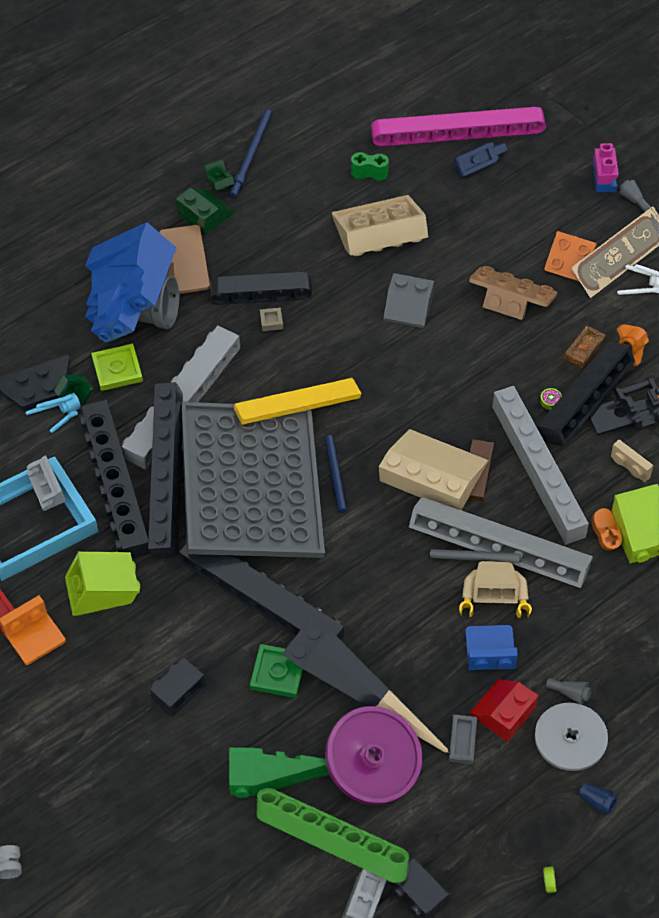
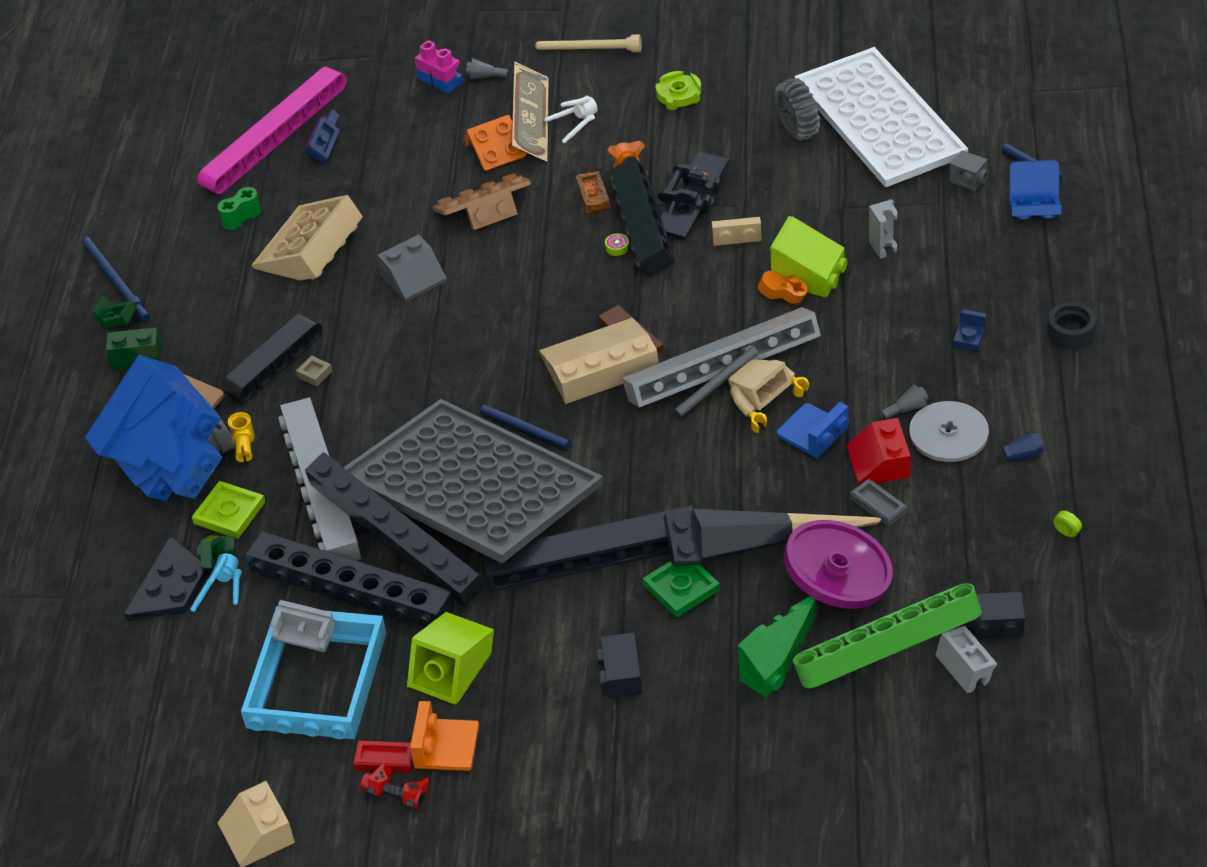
camera: 45 degrees left, 10 degrees down
yellow tile [234,378,361,425] -> none
light grey brick [492,386,589,545] -> none
none -> yellow pin [228,412,255,462]

